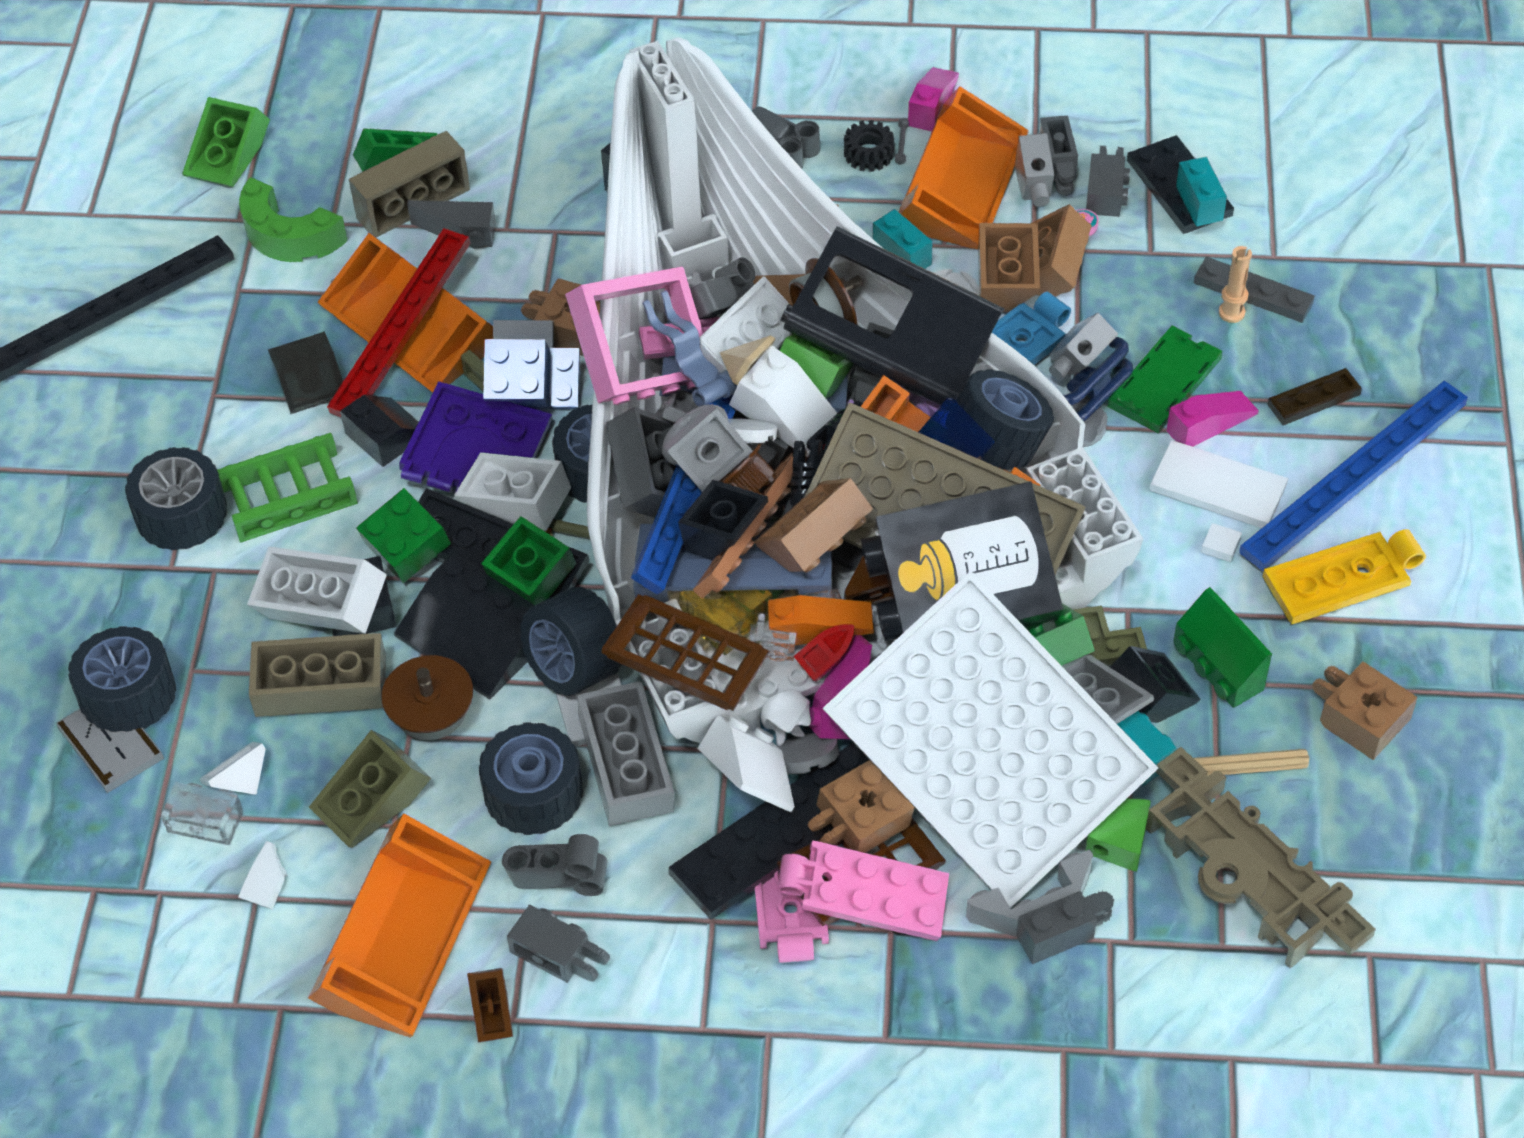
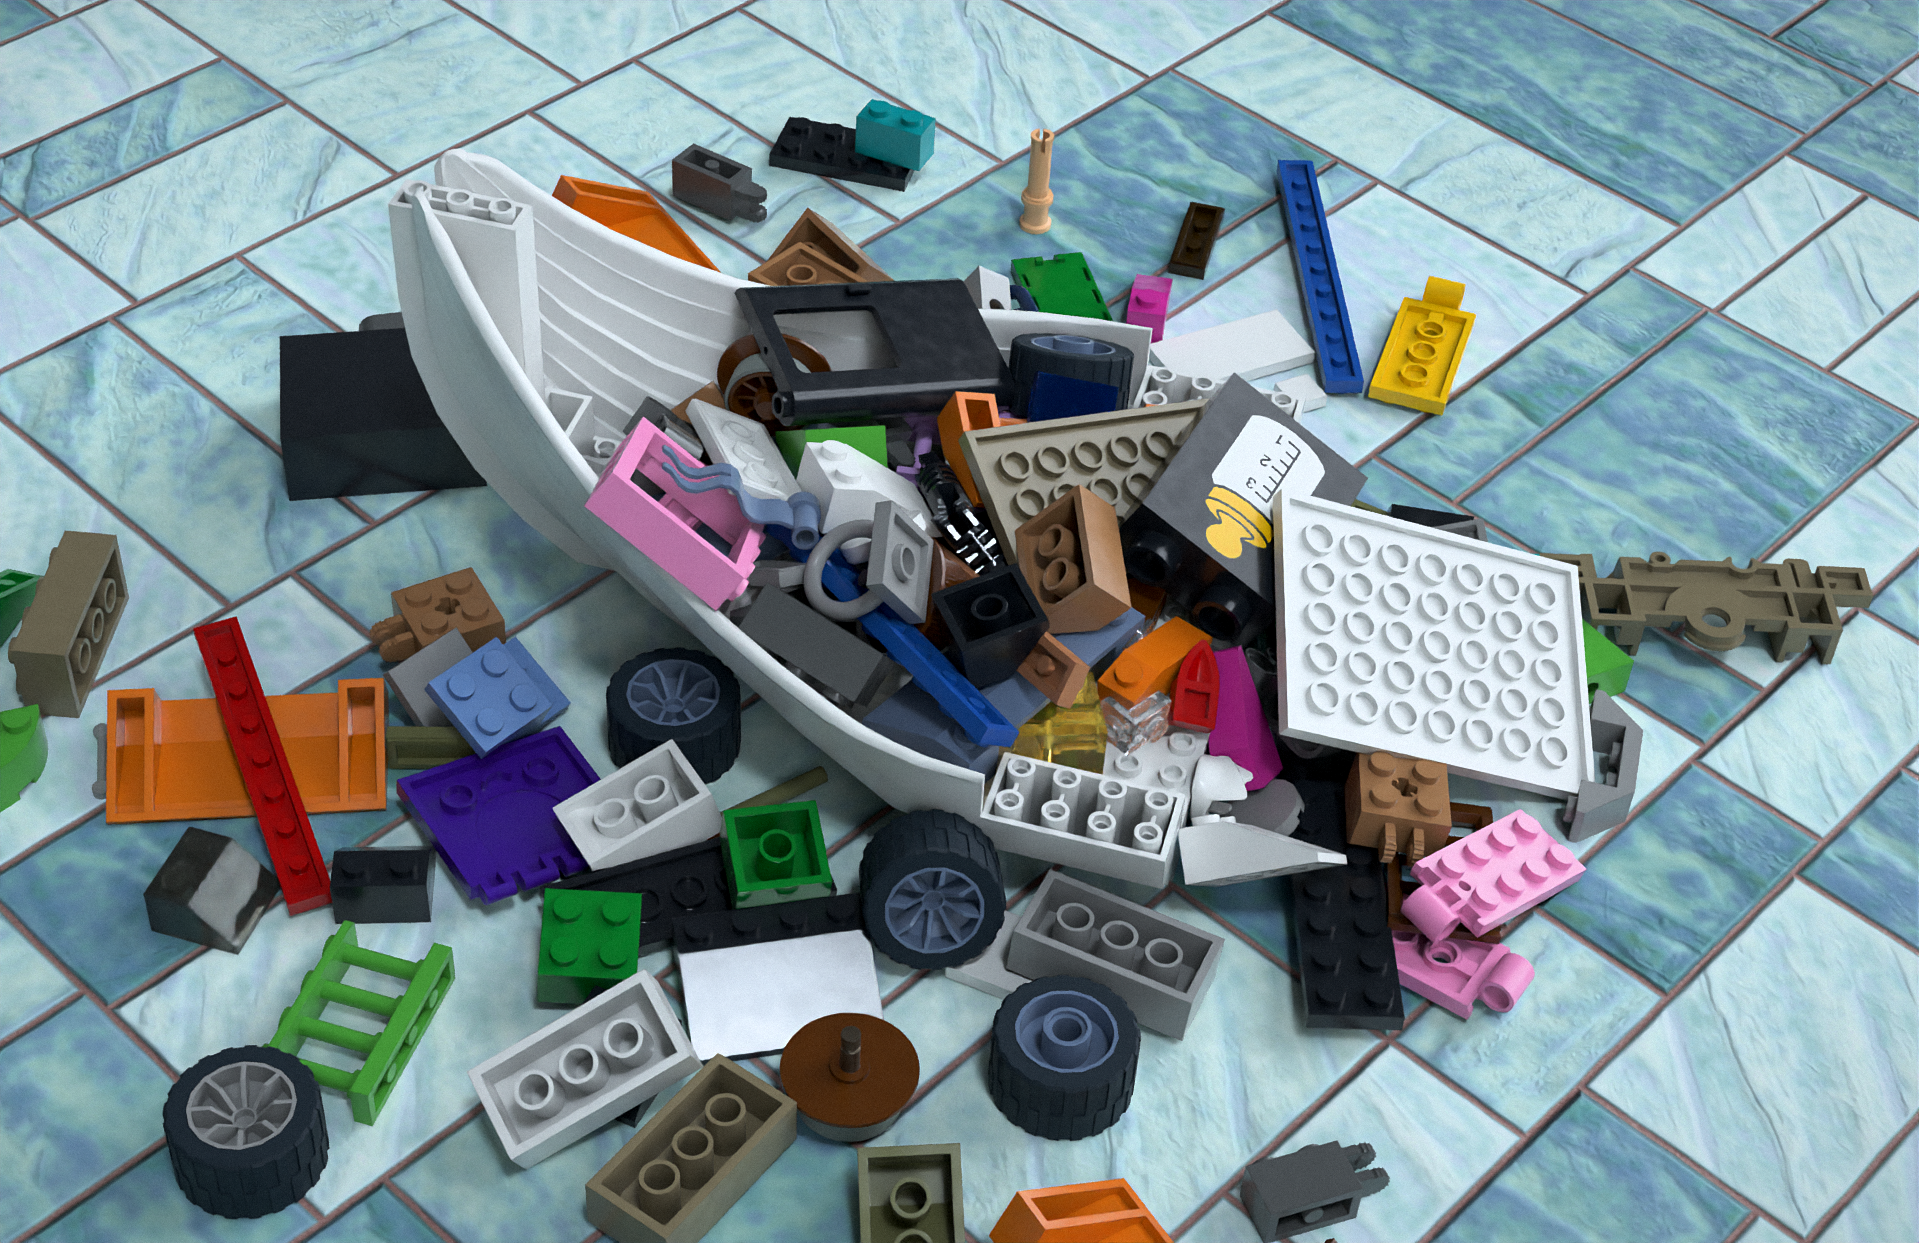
camera: 55 degrees left, 10 degrees down
dark grey slope [407,200,496,247] -> none
dark grey piece [502,834,607,896] -> none
reddish brown piece [601,594,769,711] -> none
tan slope [719,335,775,386] -> none
light grey torso [1014,133,1054,207] -> none
dark grey hinge [1017,890,1114,964] -> none
dark grey hinge [1086,145,1130,217] -> none
green slope [1173,587,1272,708] -> none
dark grey plate [1194,256,1315,323] -> none
tan axle [1194,749,1309,776] -> none
medium nougat hinge [1312,661,1418,760] -> none

